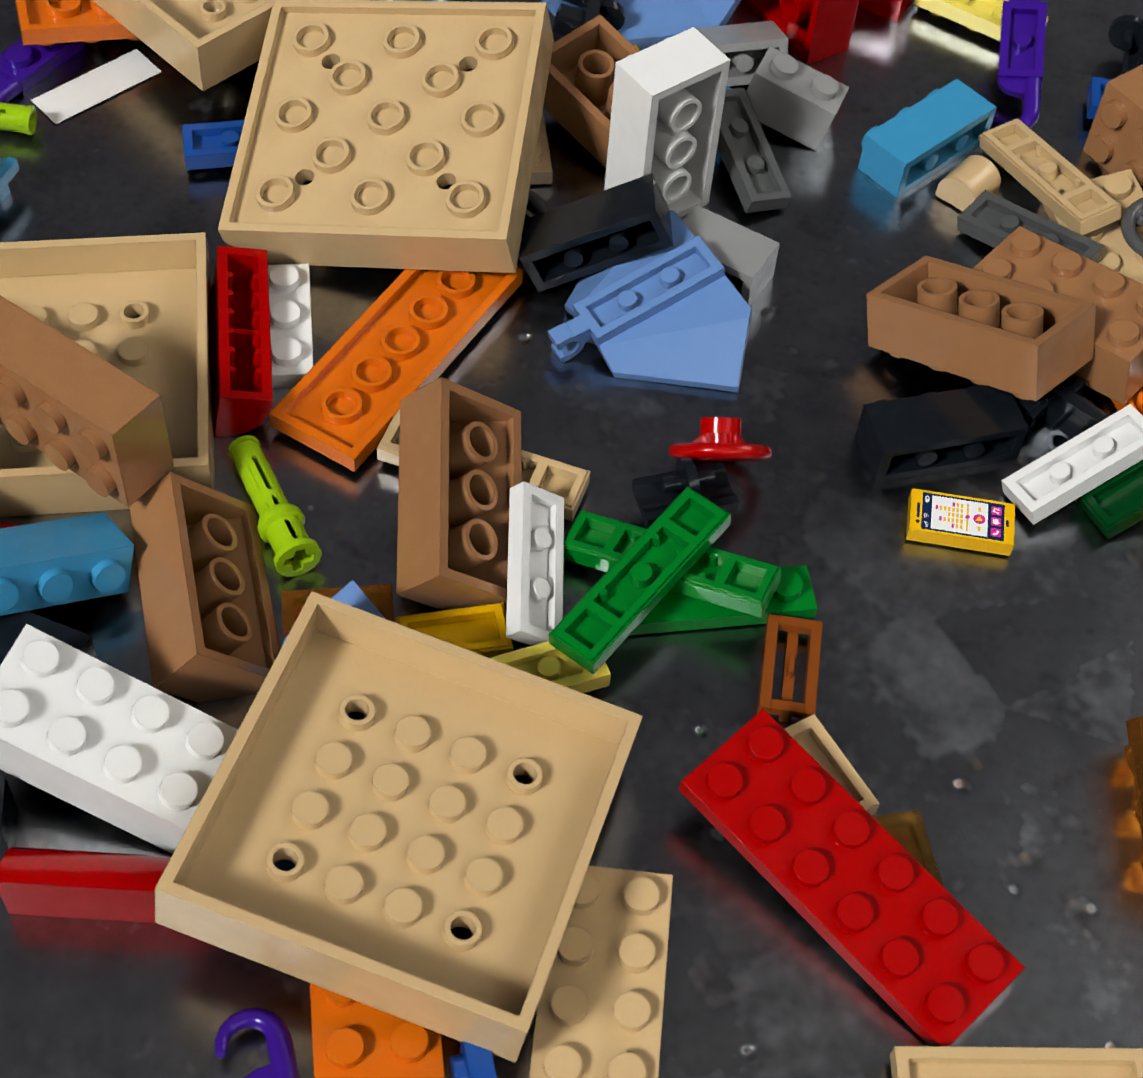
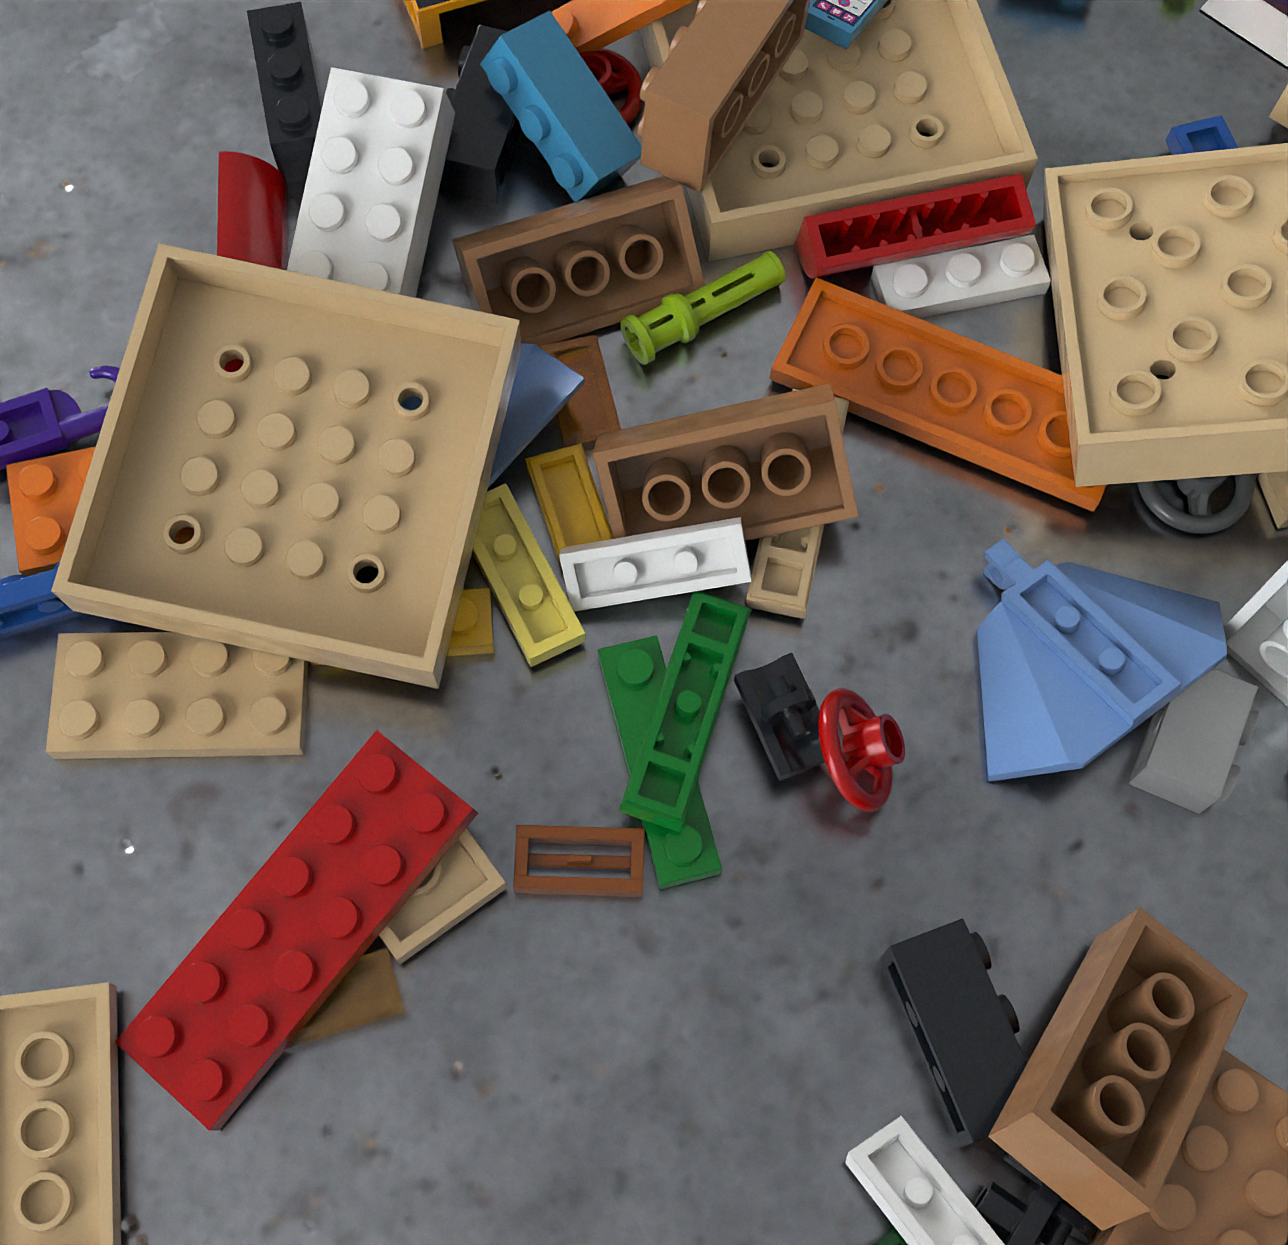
camera: 85 degrees right, 15 degrees up
black brick [519,173,673,292] -> none
green plate [549,486,731,674] -> none
tile [906,488,1015,556] -> none

